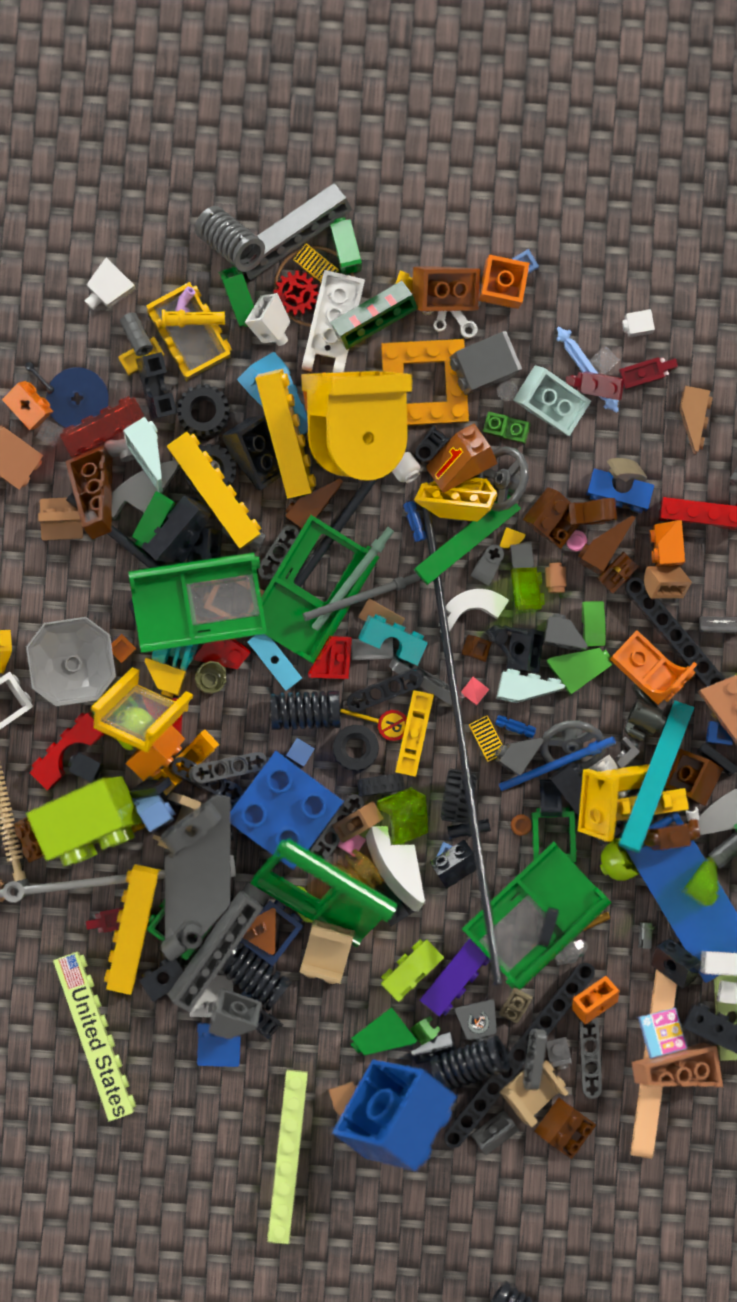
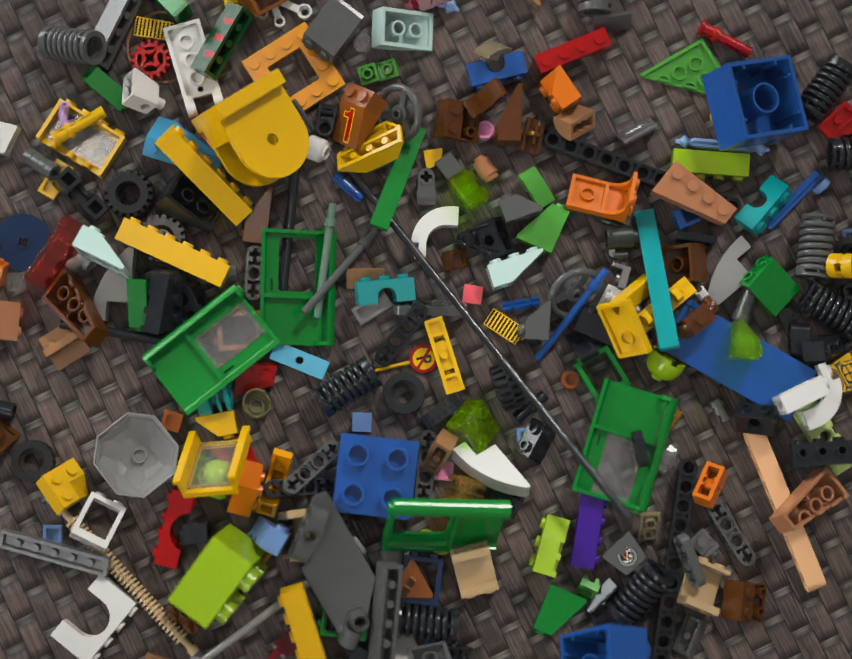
camera: 25 degrees left, 0 degrees up
black tile [129,777,172,799] -> none
red wing [308,636,352,679] -> none
piece [638,1008,687,1059] -> none
none -> dark grey axle [291,99,315,134]

